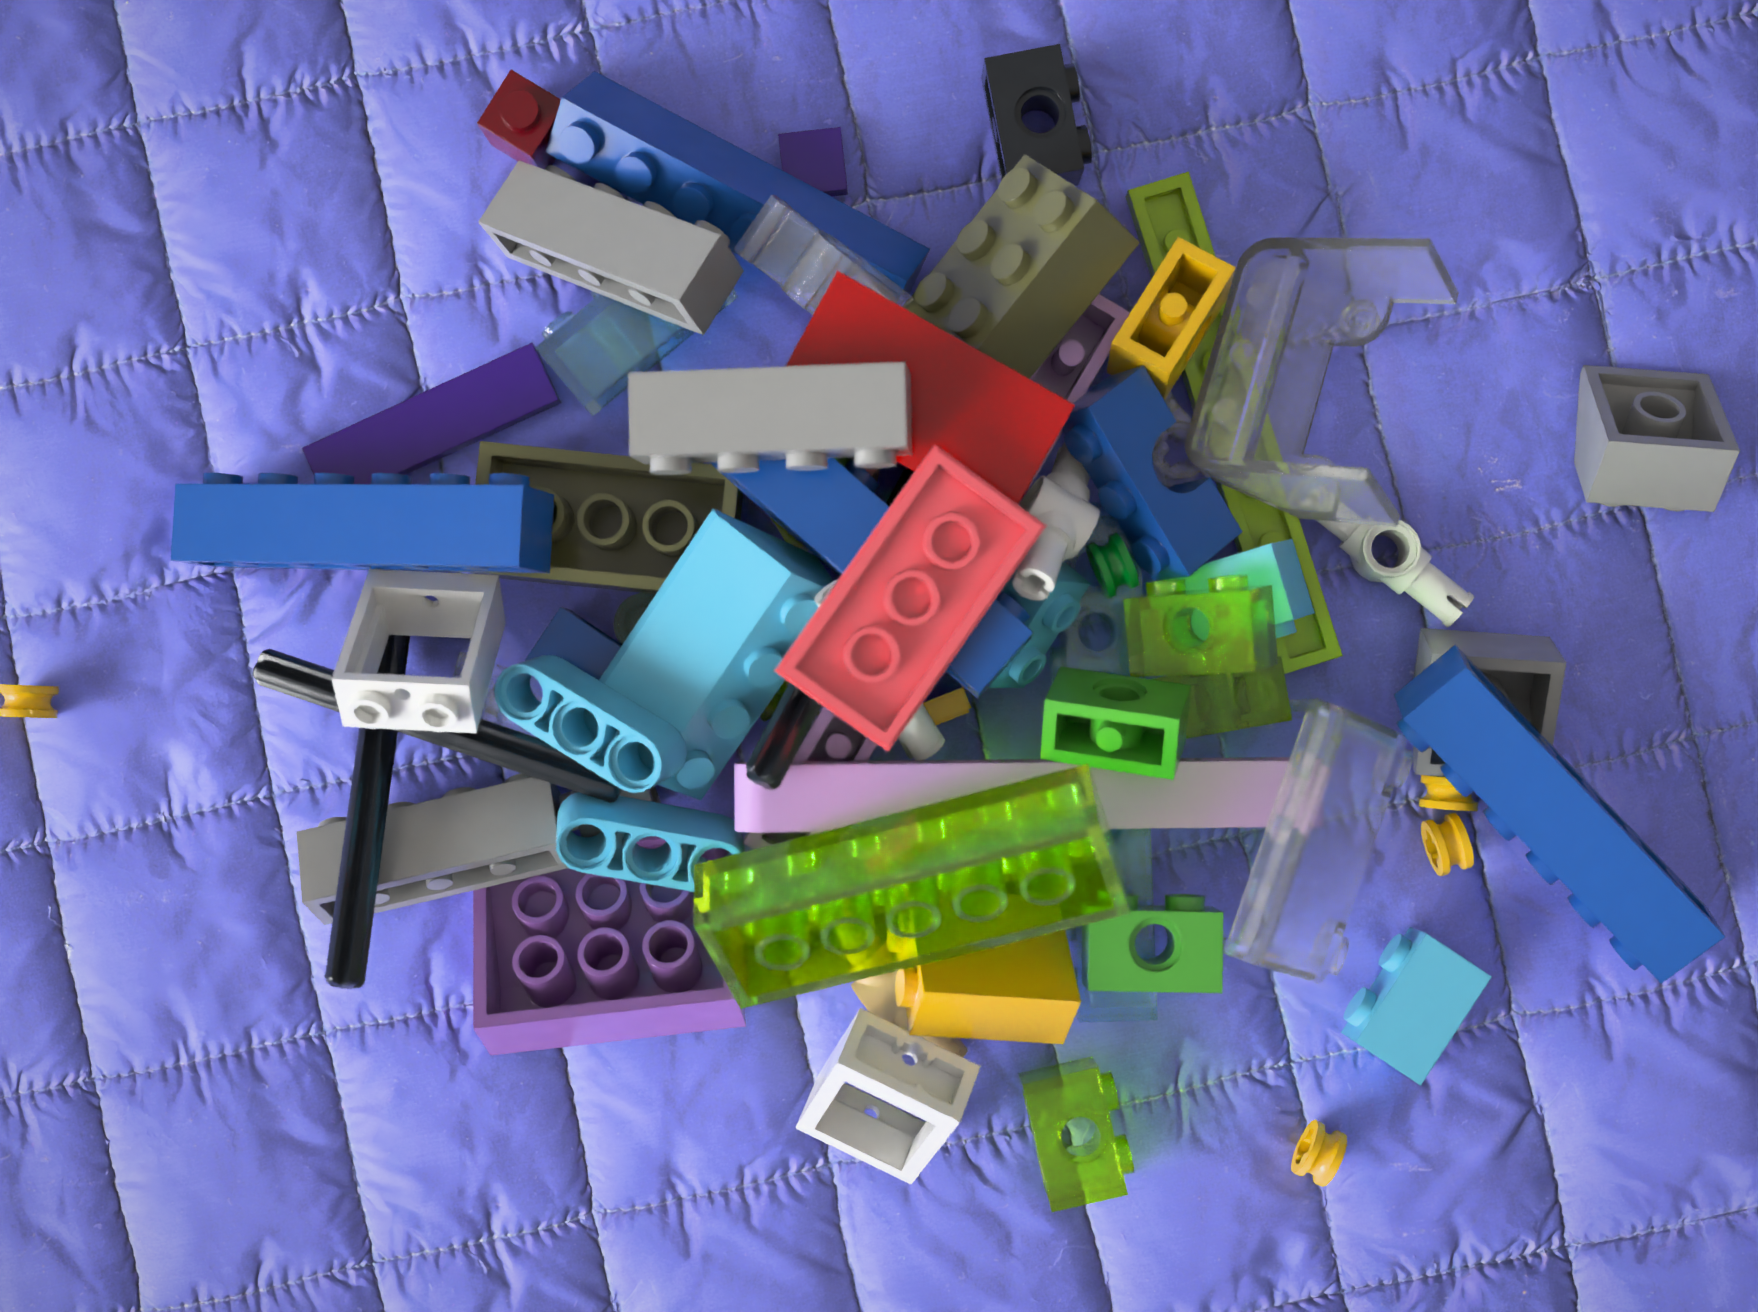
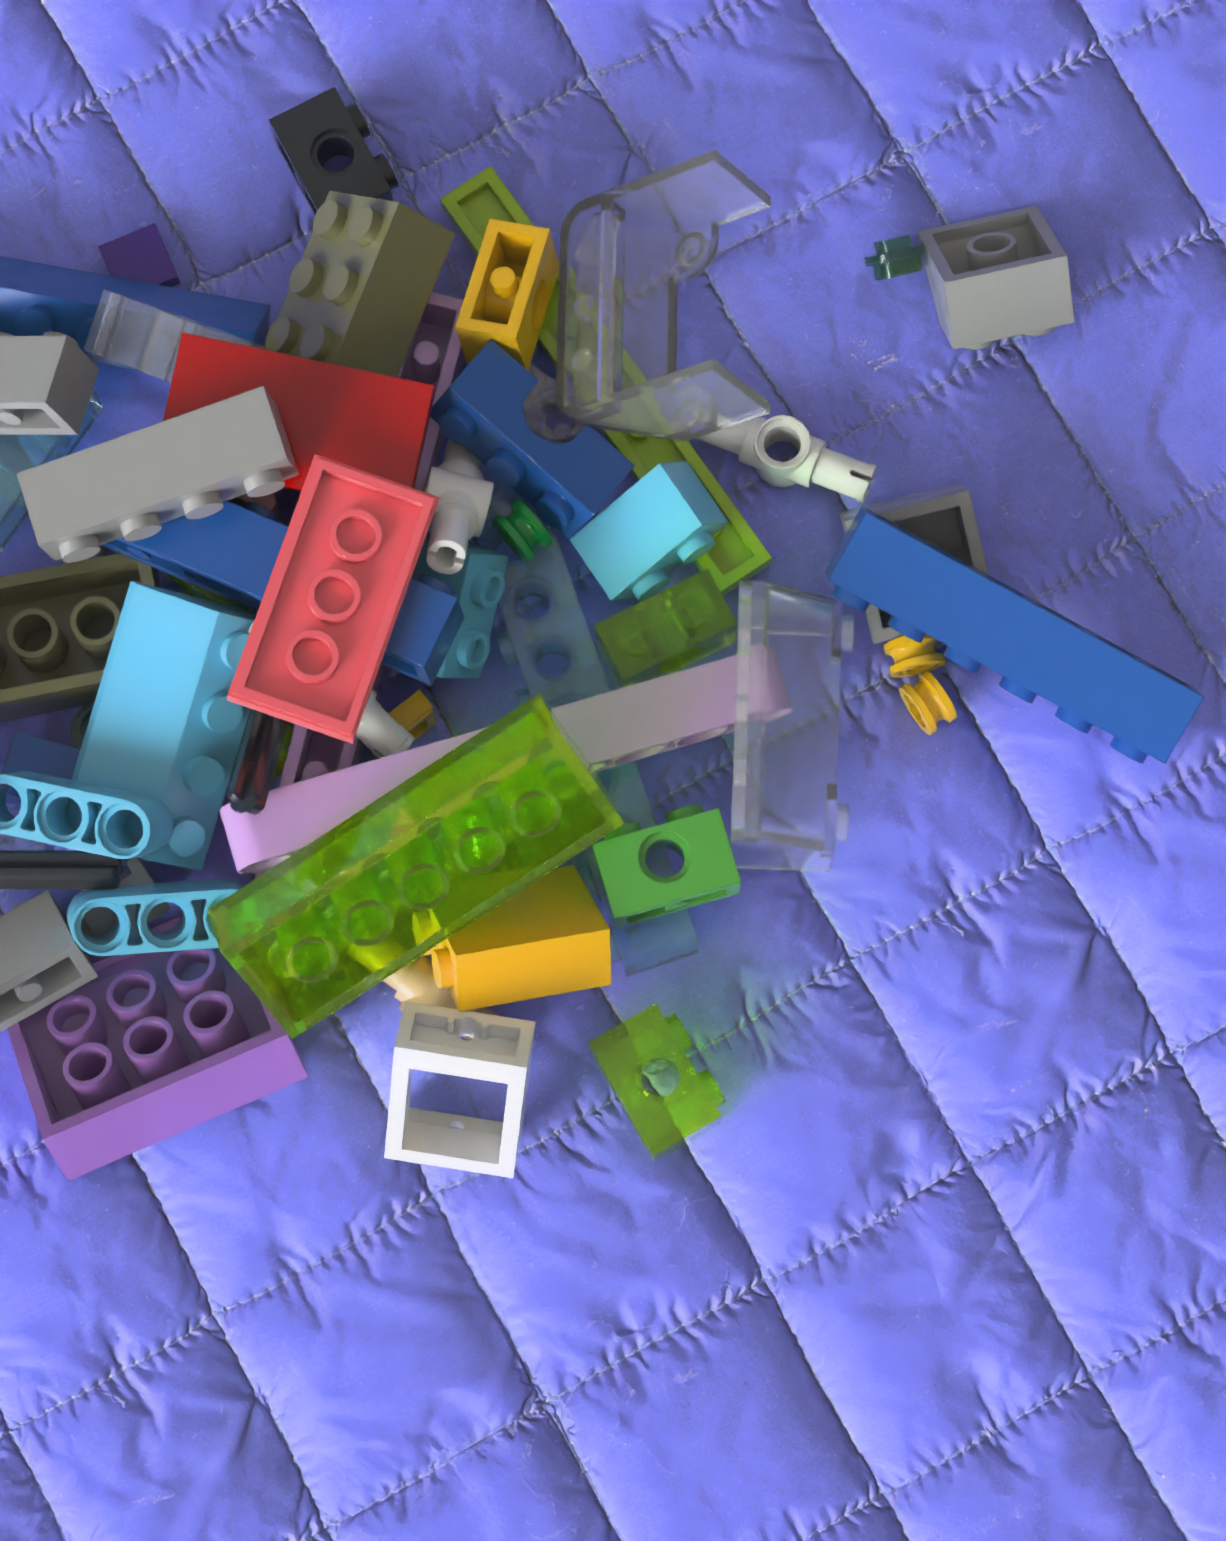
camera: 15 degrees left, 10 degrees down
bright green brick [1040,666,1191,780] -> none
clear neon green brick [1123,574,1278,677] -> none
yellow bush [1291,1119,1347,1187] -> none
medium azure brick [1341,927,1492,1086] -> none
none -> plate [864,234,926,280]

